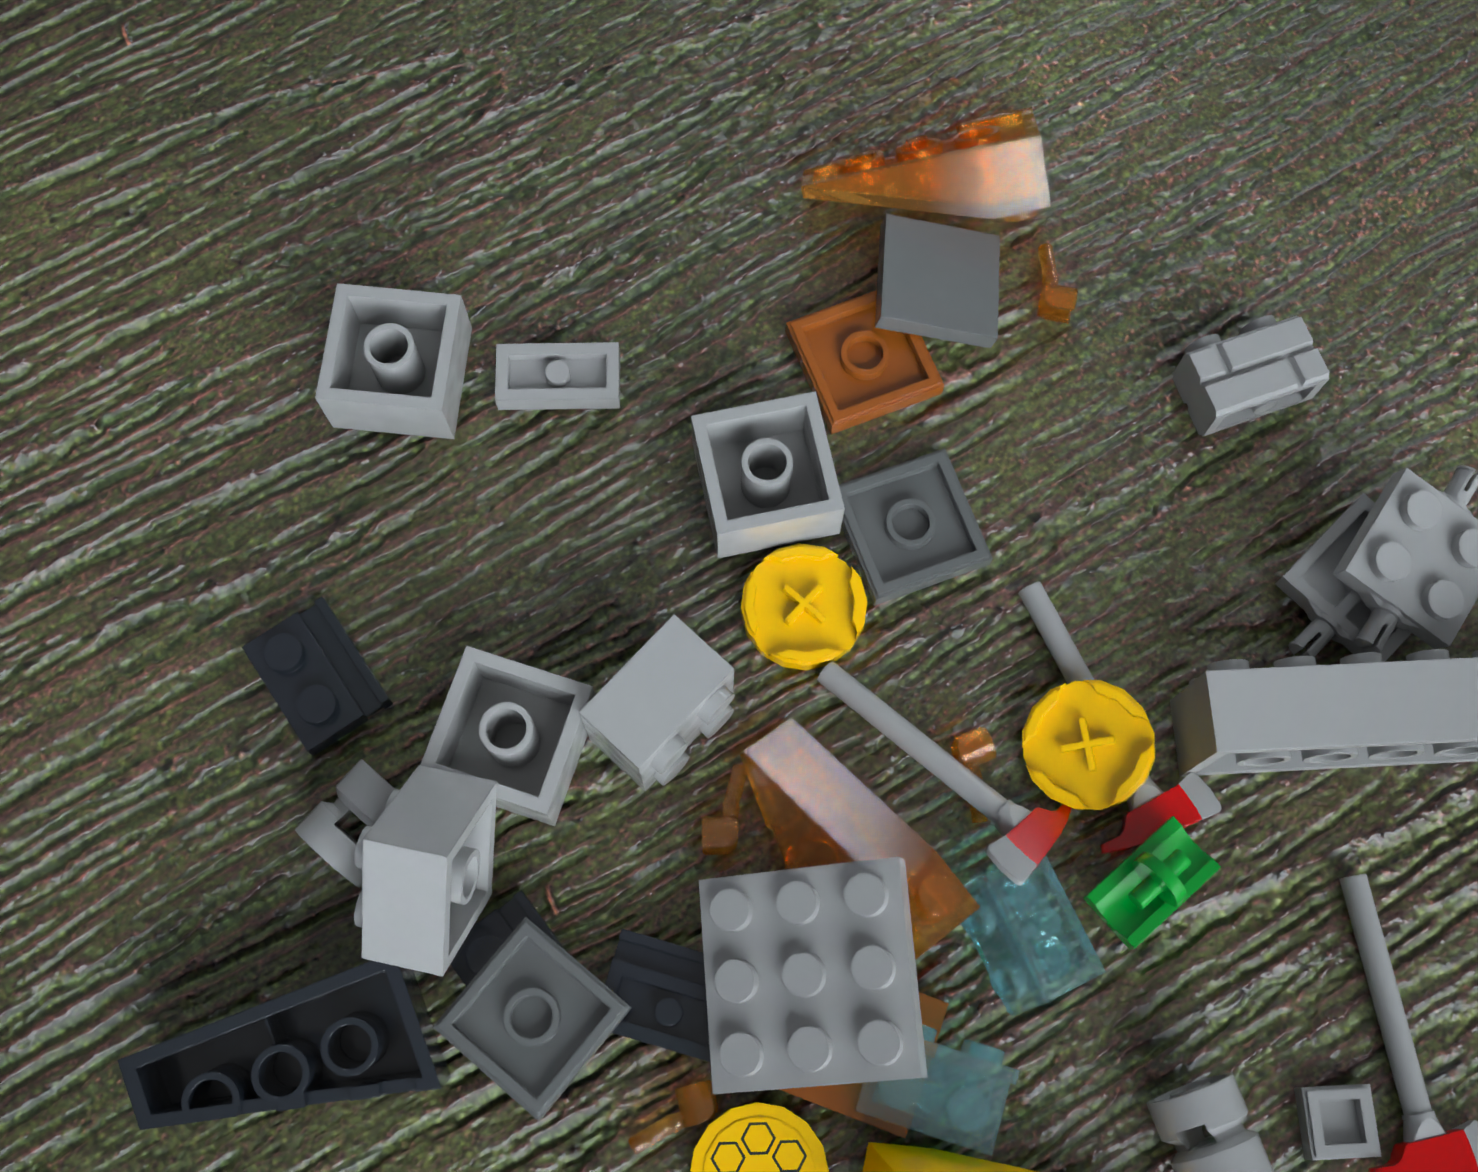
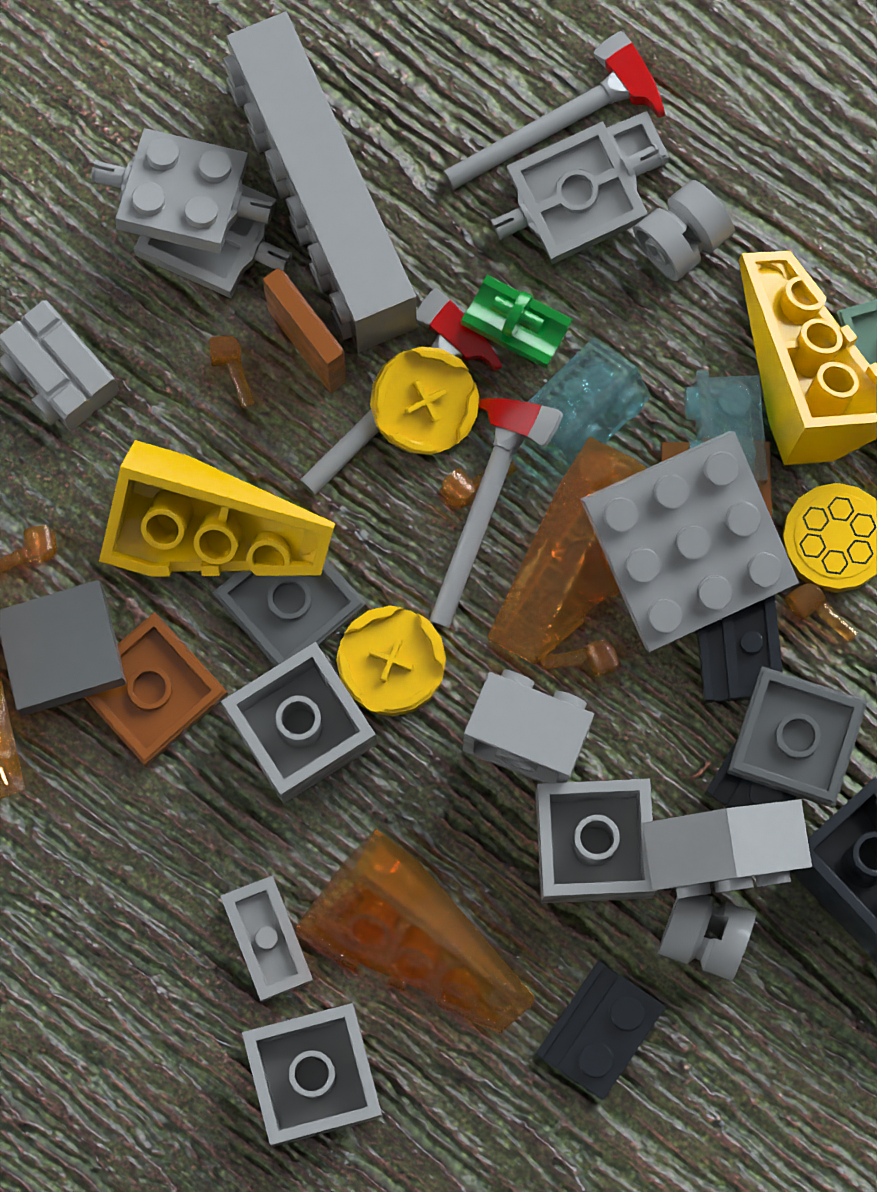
camera: 110 degrees left, 5 degrees up
none -> yellow wedge [99,440,335,577]
none -> clear orange hand [209,335,255,408]
none -> dark orange tile [263,268,347,393]
none -> clear orange wedge [295,829,535,1034]
none -> light grey plate [491,121,664,264]

